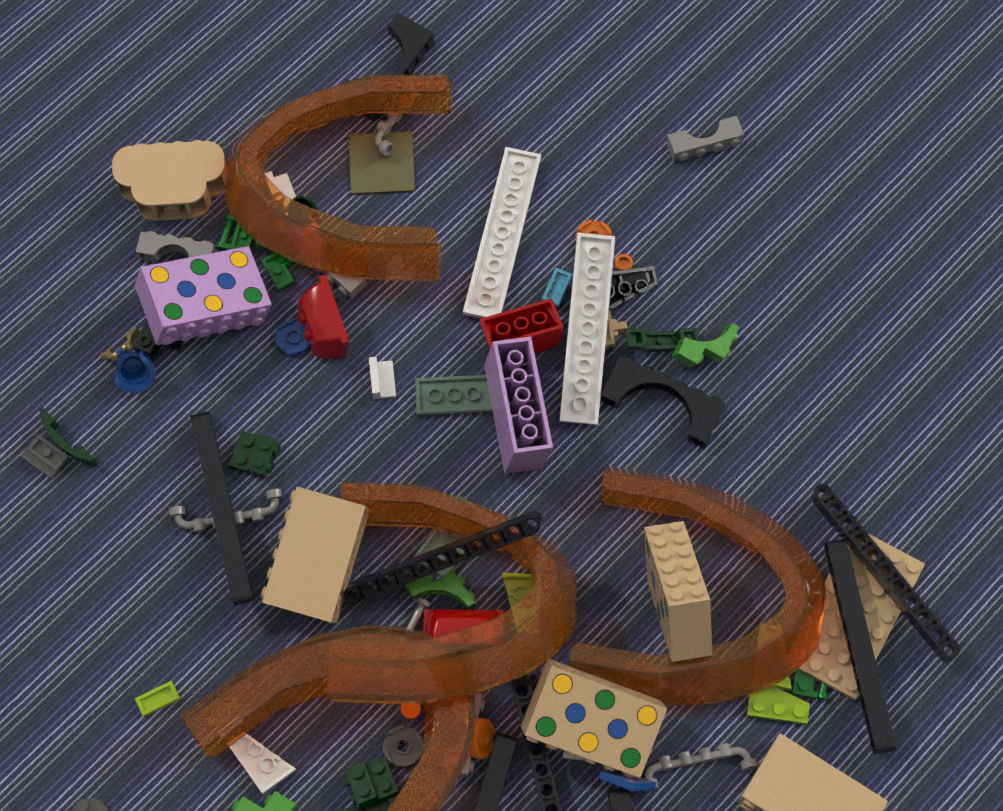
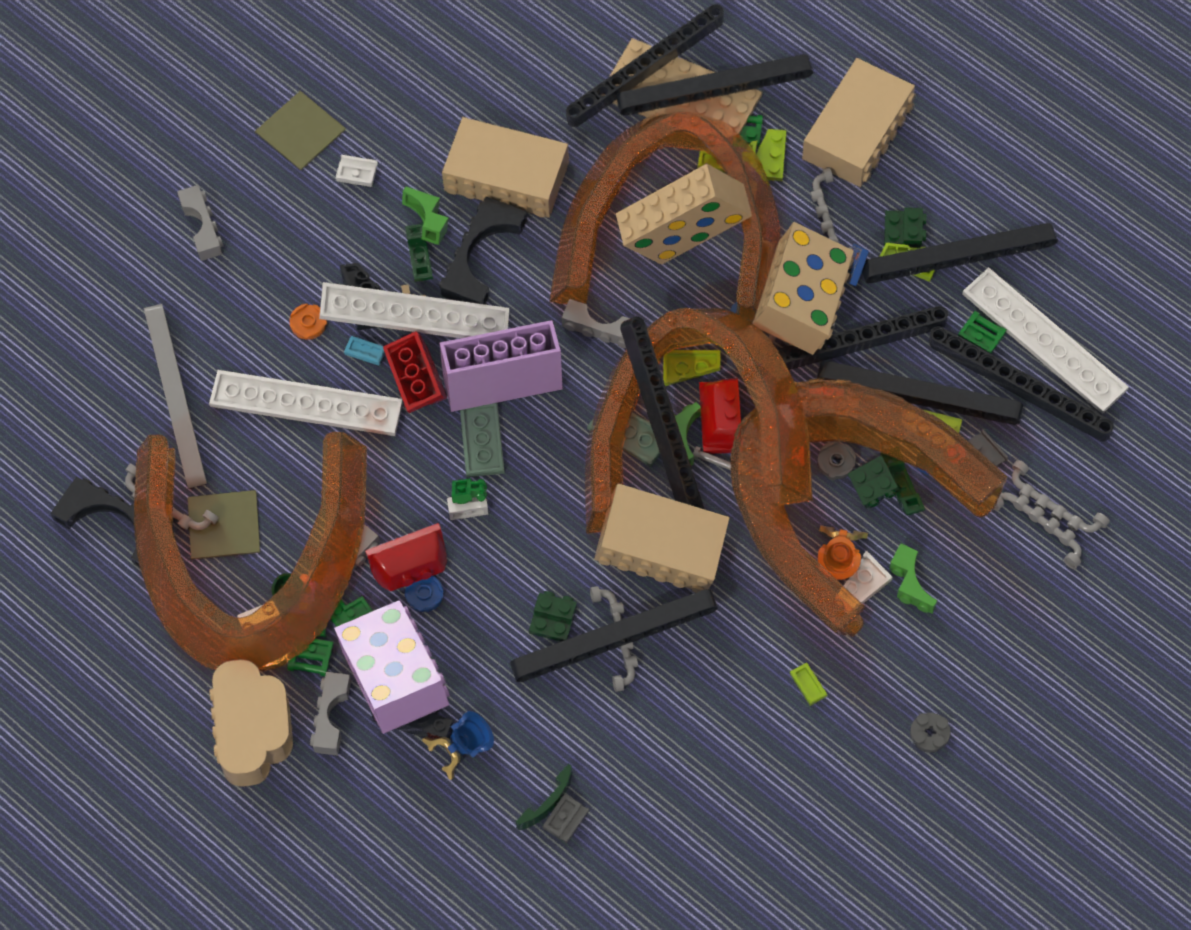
camera: 90 degrees left, 5 degrees down
none -> light grey beam [144,304,207,489]
none -> olive piece [255,91,346,170]
none -> white plate [336,155,378,187]
none -> tan brick [442,117,569,218]
none -> green plate [452,478,487,504]
none -> light grey arch [562,299,630,348]
none -> orange helmet [818,525,868,580]

